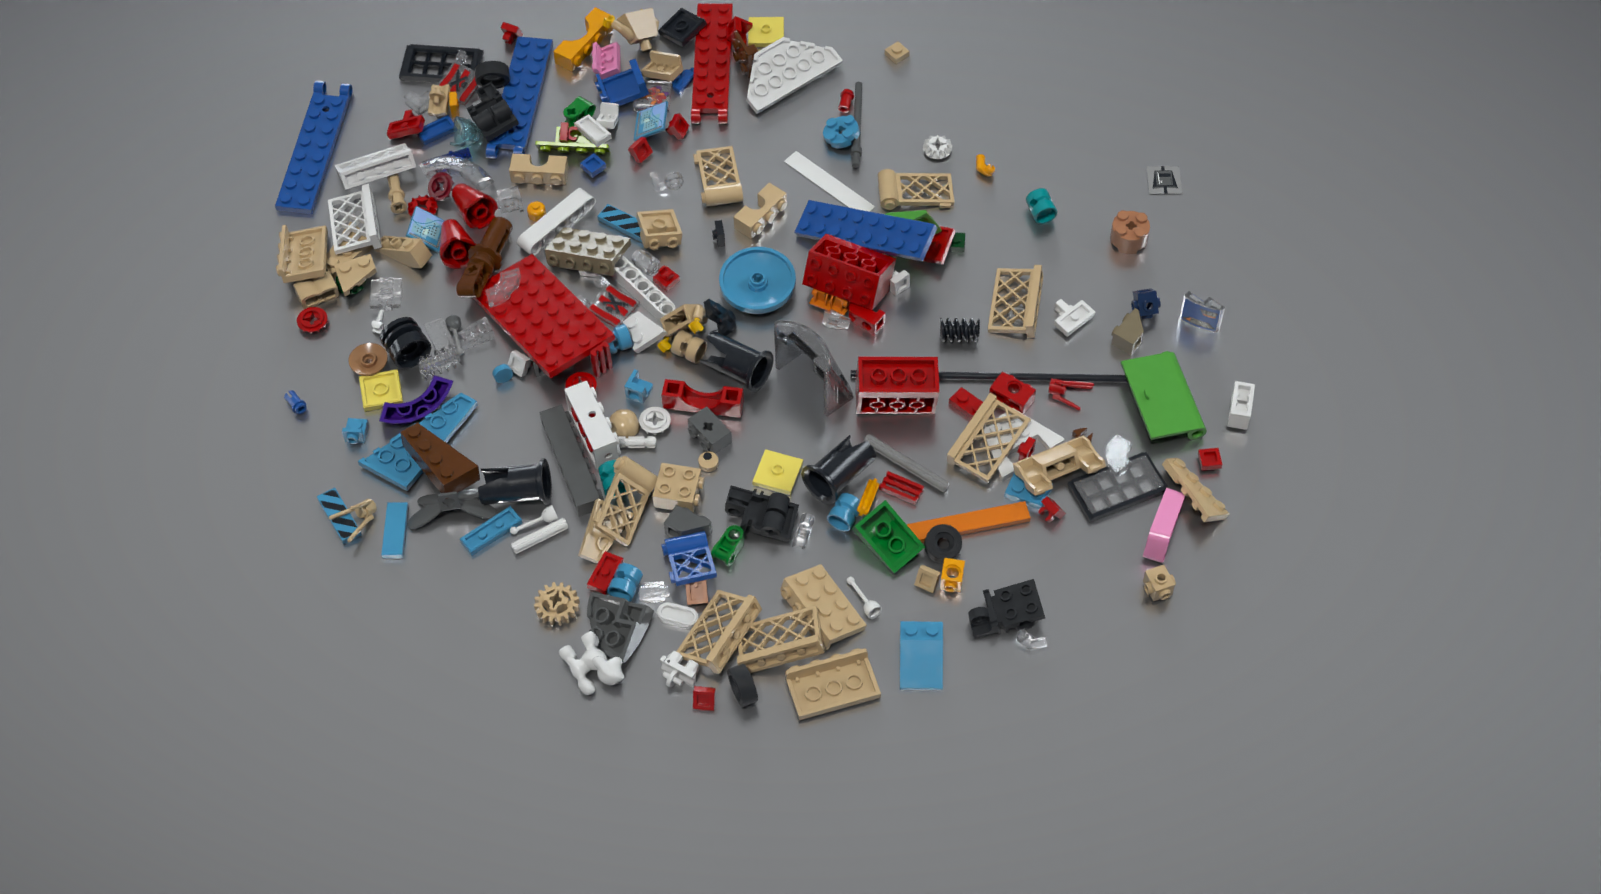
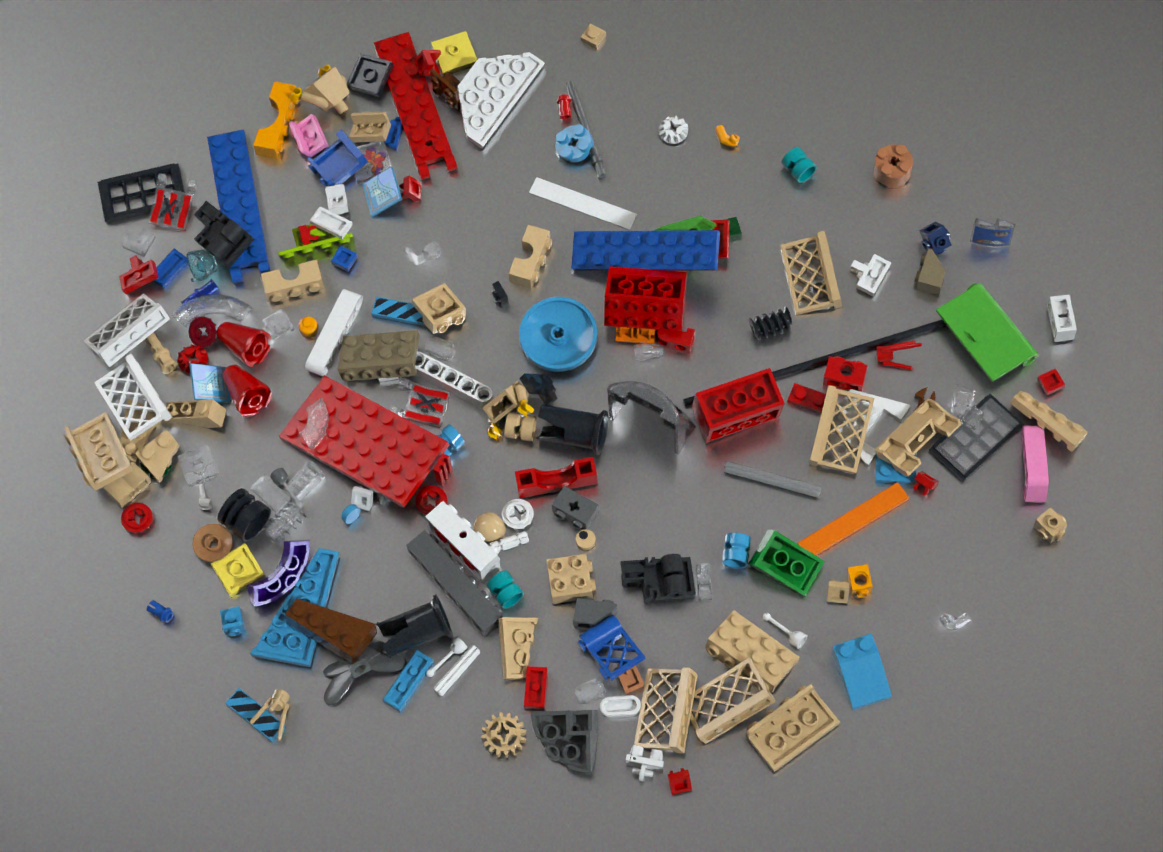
camera: 15 degrees left, 10 degrees up
blue hinge [275,81,353,214] -> none
dark azure tile [381,502,409,559] -> none
tan hips [428,84,451,118] -> none
light orange tile [449,92,459,118] -> none
reddish brown piece [456,217,513,298] -> none
black tyre [475,61,510,89] -> none
red tile [500,22,523,45] -> none
white animal [559,631,624,695] -> none
green piece [563,96,596,127] -> none
tan piece [593,456,658,546] -> none
dark azure wheel [607,563,643,602] -> none
white wing [623,311,668,353] -> none
dark azure panel [624,369,653,404] -> none
red tile [628,137,653,163] -> none
red tile [653,265,680,292] -> none
tan piece [693,146,743,207] -> none
green piece [711,525,744,567] -> none
black tyre [727,663,758,707] -> none
light yellow plate [752,449,803,496] -> none
black piece [801,435,876,505] -> none
light orange axle [857,478,880,516] -> none
tan piece [877,169,954,210] -> none
red tile [879,471,924,505] -> none
white tile [890,270,910,296] -> none
black tyre [924,524,962,563] -> none
black plate [968,579,1045,639] -> none
red plate [1017,437,1036,461] -> none
sticker [1146,166,1183,194] -> none

